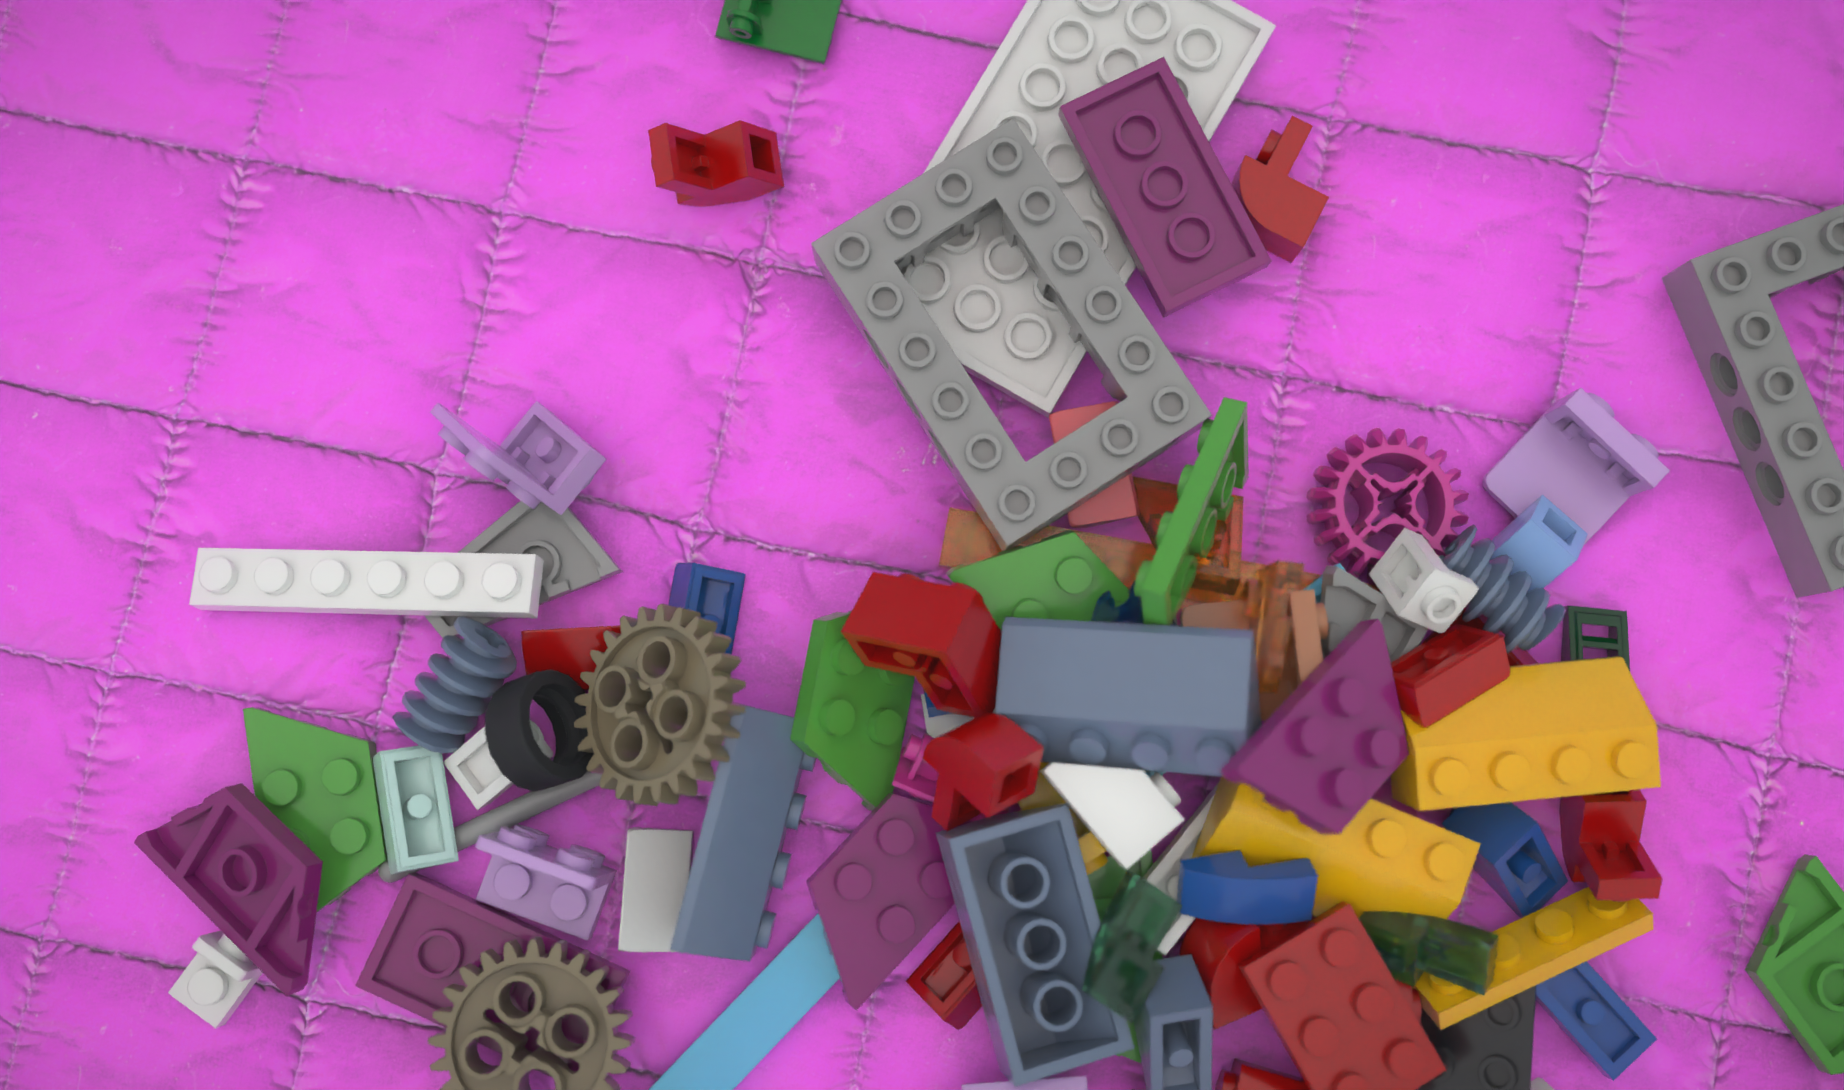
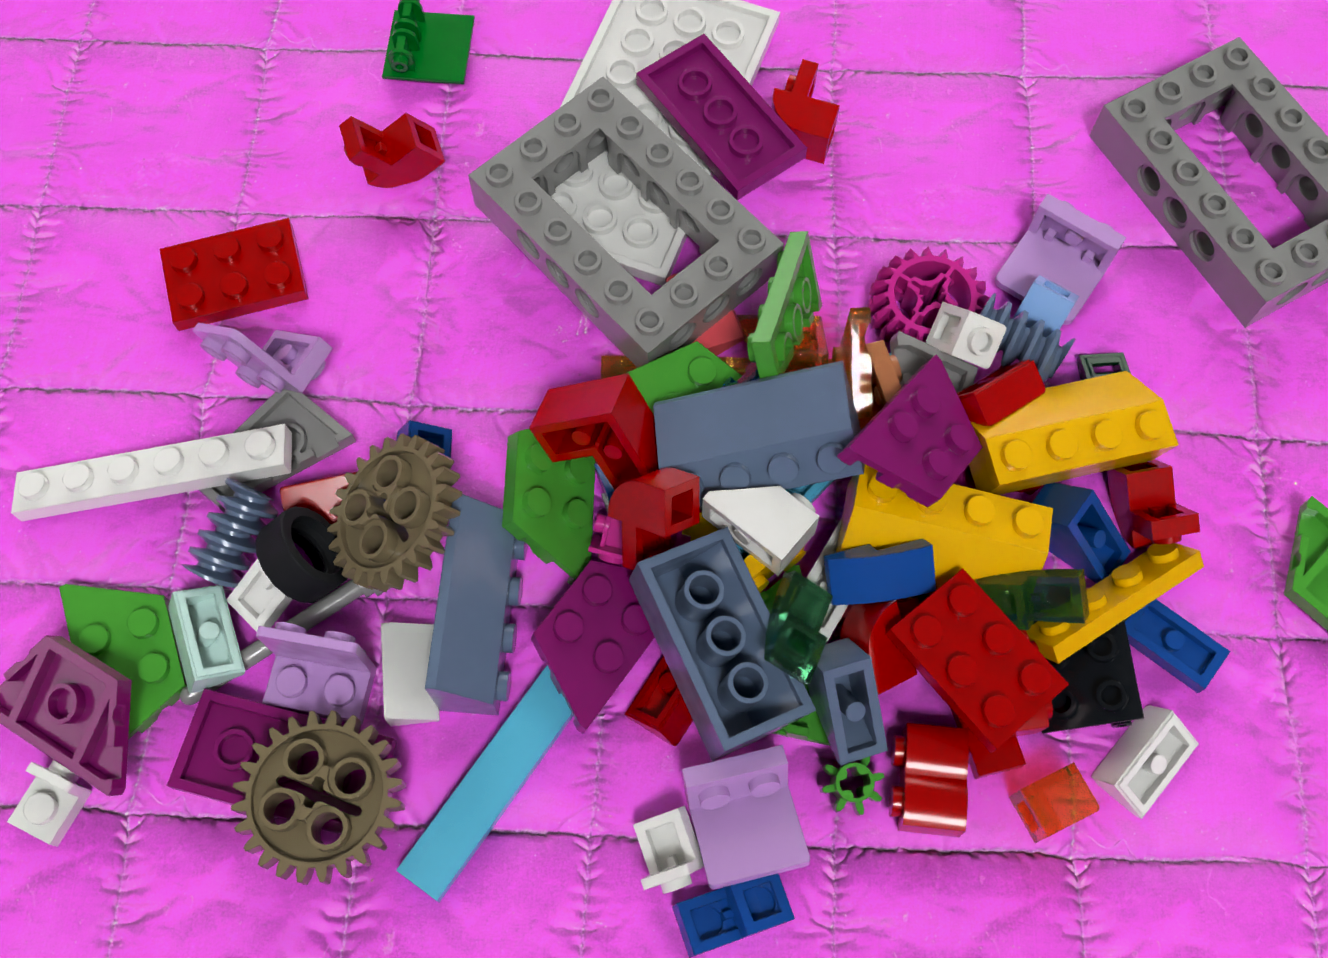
camera: 10 degrees left, 15 degrees down
none -> red plate [160,218,309,331]

